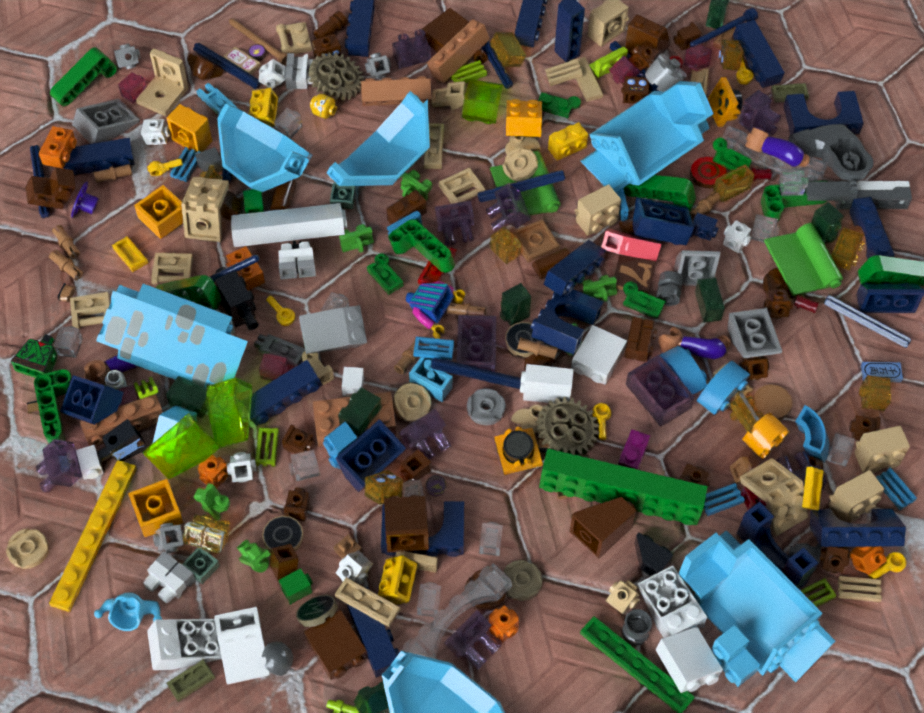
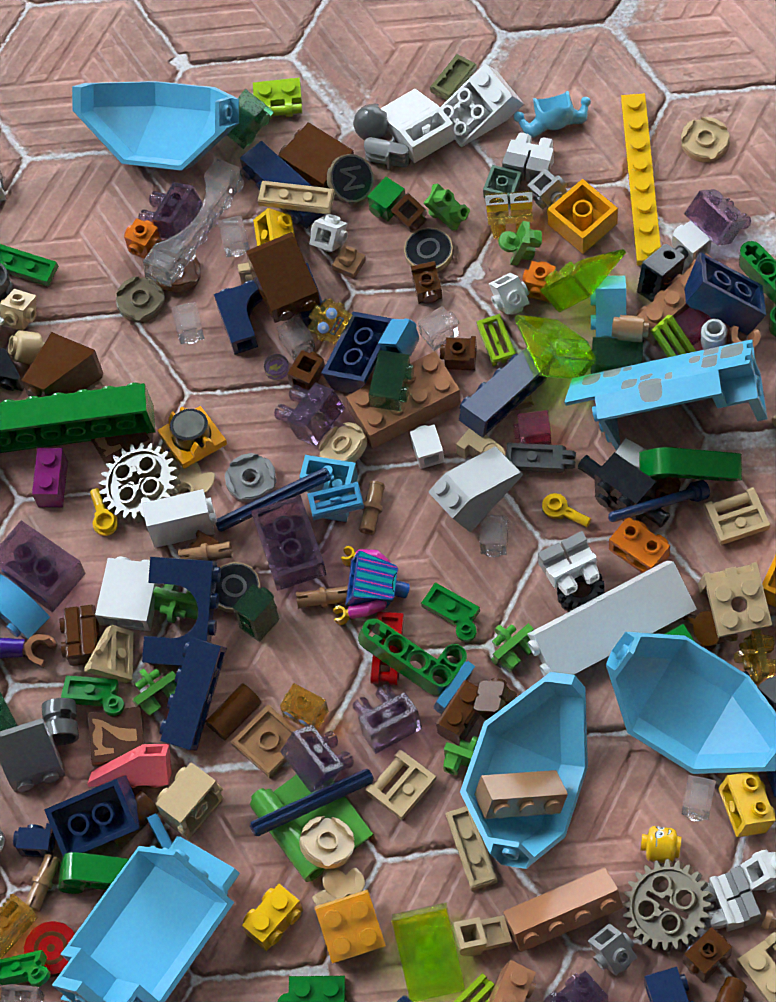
camera: 170 degrees right, 5 degrees up
none -> tan head [8,330,45,364]
none -> tan wing [85,625,134,683]
none -> light grey arm [364,137,410,170]
none -> brick [474,678,517,720]
none -> medium nougat brick [474,770,568,819]
none -> medium nougat brick [612,315,650,342]

